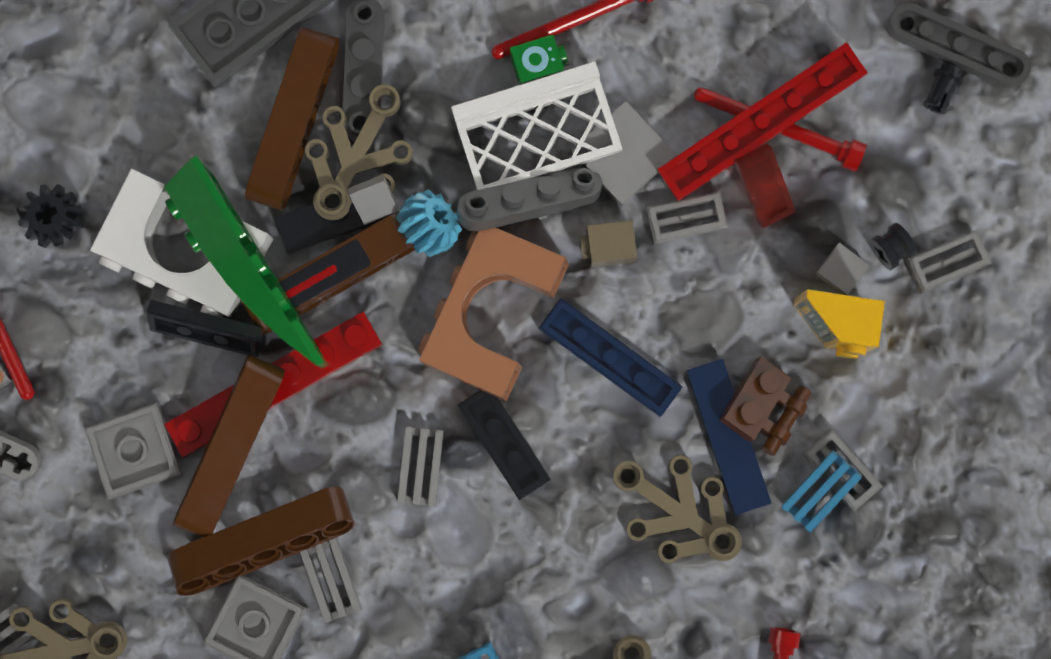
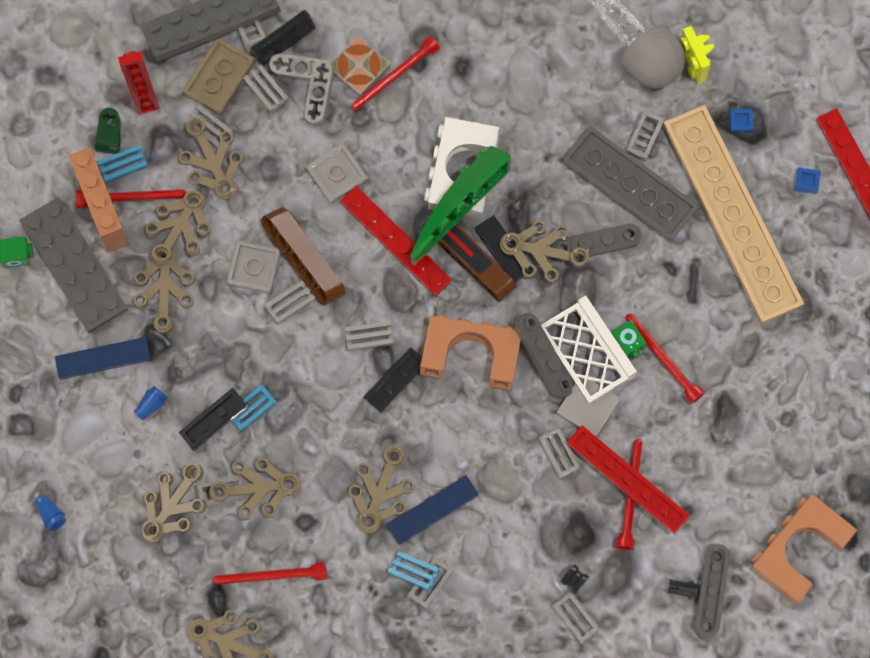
camera: 80 degrees right, 10 degrees down
black gear [17,184,85,248] -> none
black tile [146,300,263,358] -> none
reddish brown beam [173,355,285,537] -> none
reddish brown beam [245,27,340,211] -> none
light grey tile [348,175,399,225] -> none
medium azure gear [396,189,462,257] -> none
dark blue tile [538,298,683,418] -> none
dark tan brick [580,220,637,268] -> none
reddish brown plate [719,357,812,456] -> none
clear red tile [733,144,796,228] -> none
yellow slope [793,289,885,359] -> none
light grey tile [815,243,870,295] -> none

